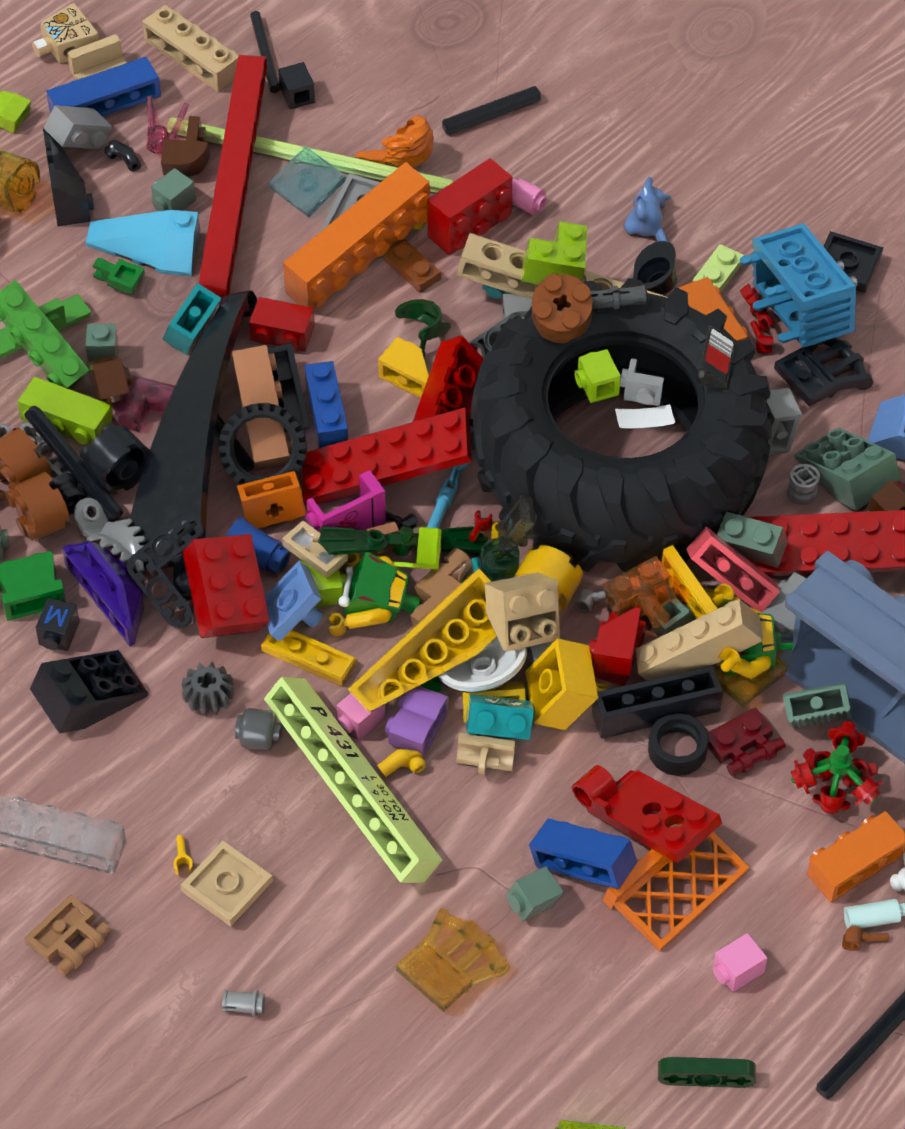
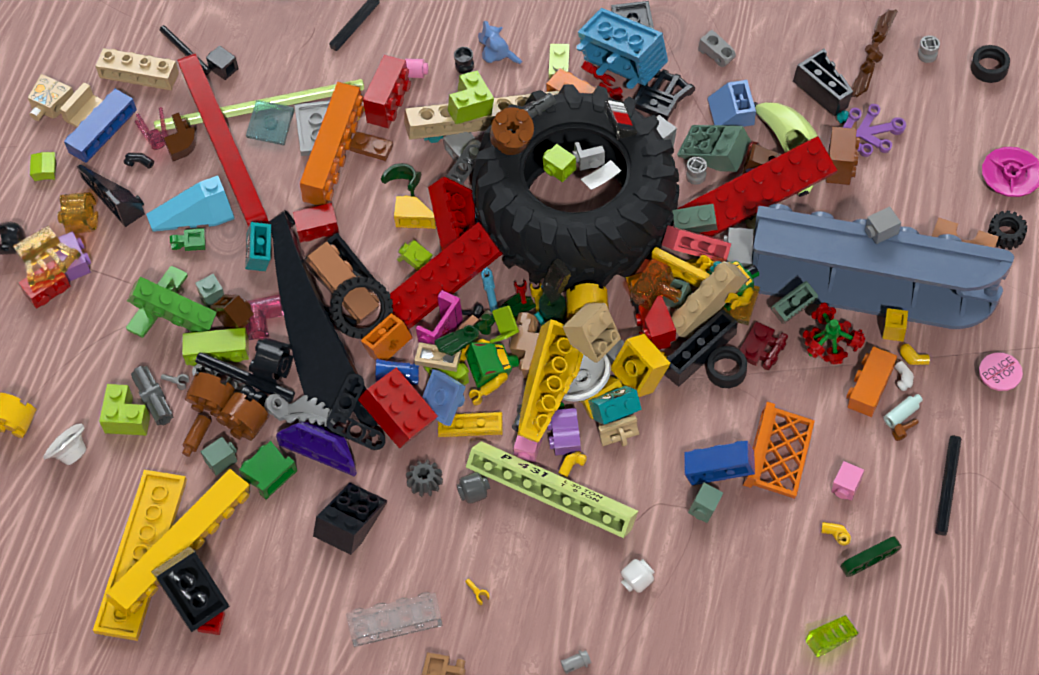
camera: 25 degrees left, 5 degrees up
black brick [35,598,80,651] -> none
light grey brick [44,105,112,150] -> none
sand green brick [151,168,196,211] -> none
tan plate [181,841,273,927] -> none
blue brick [305,361,348,448] -> none
white hinge [339,566,355,607] -> none
orange hair [355,114,434,168] -> none
clear yellow plate [396,908,510,1012] -> none
red hinge [571,765,722,863] -> none
light grey hand [575,587,618,613] -> none
black piece [633,241,677,296] -> none
none -> lime bracket [397,240,433,271]
none -> black wheel [454,47,474,74]
none -> white head [621,559,655,593]
none -> yellow arm [821,522,851,546]

